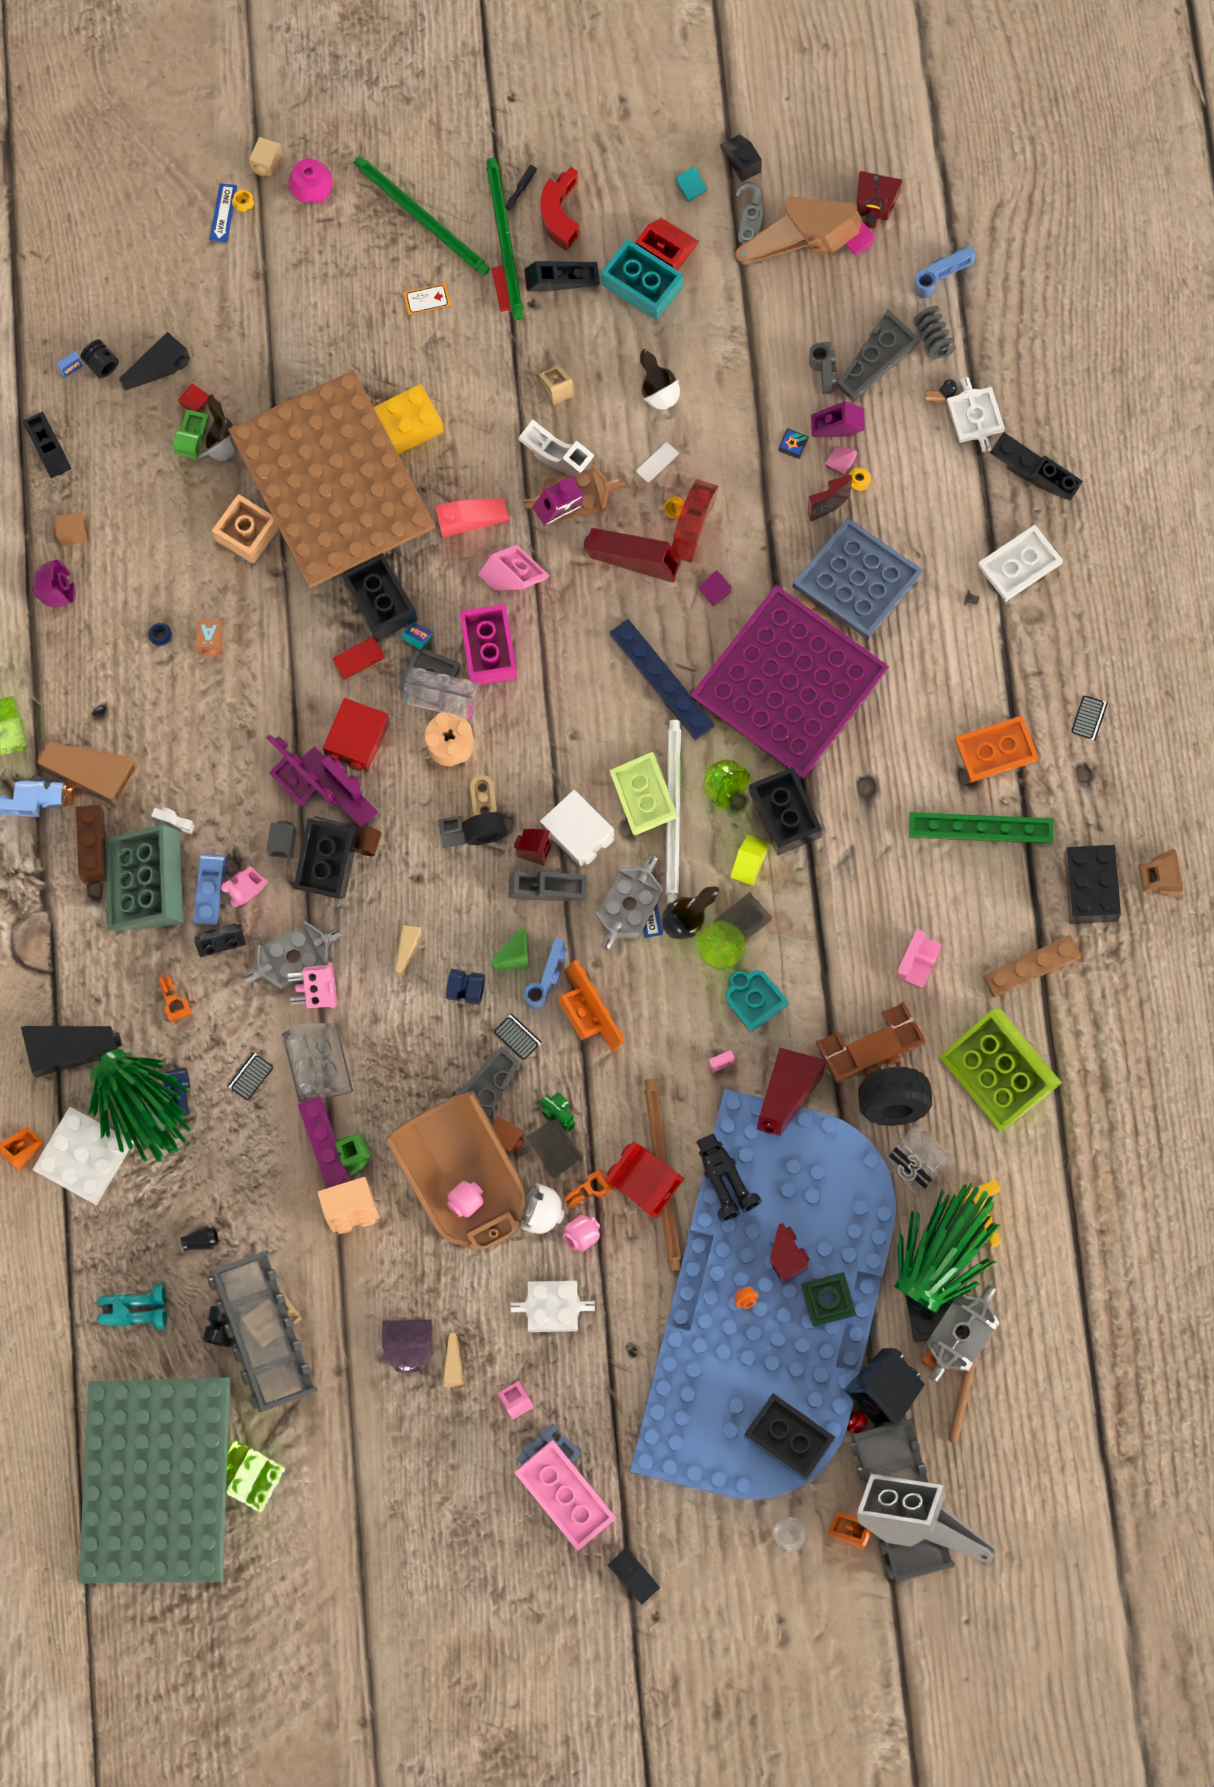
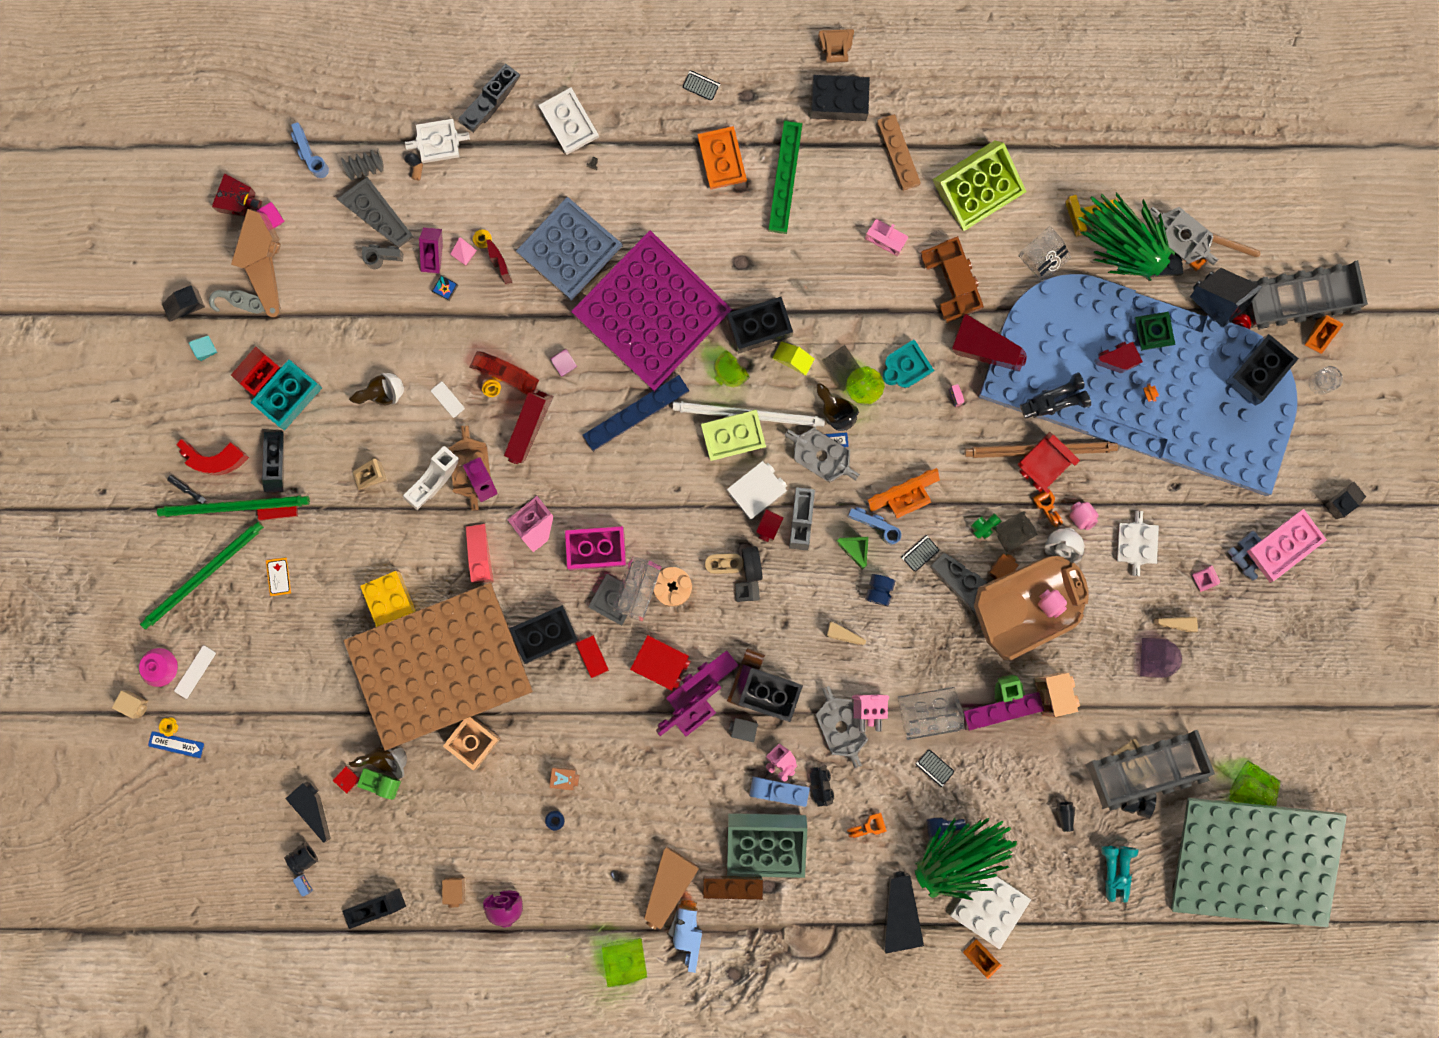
camera: 95 degrees left, 10 degrees up
white plate [151,807,195,835] -> none
tile [401,621,434,650] -> none
light grey slope [857,1474,996,1563] -> none
black tyre [858,1067,932,1126] -> none
none -> white sticker [174,646,216,699]

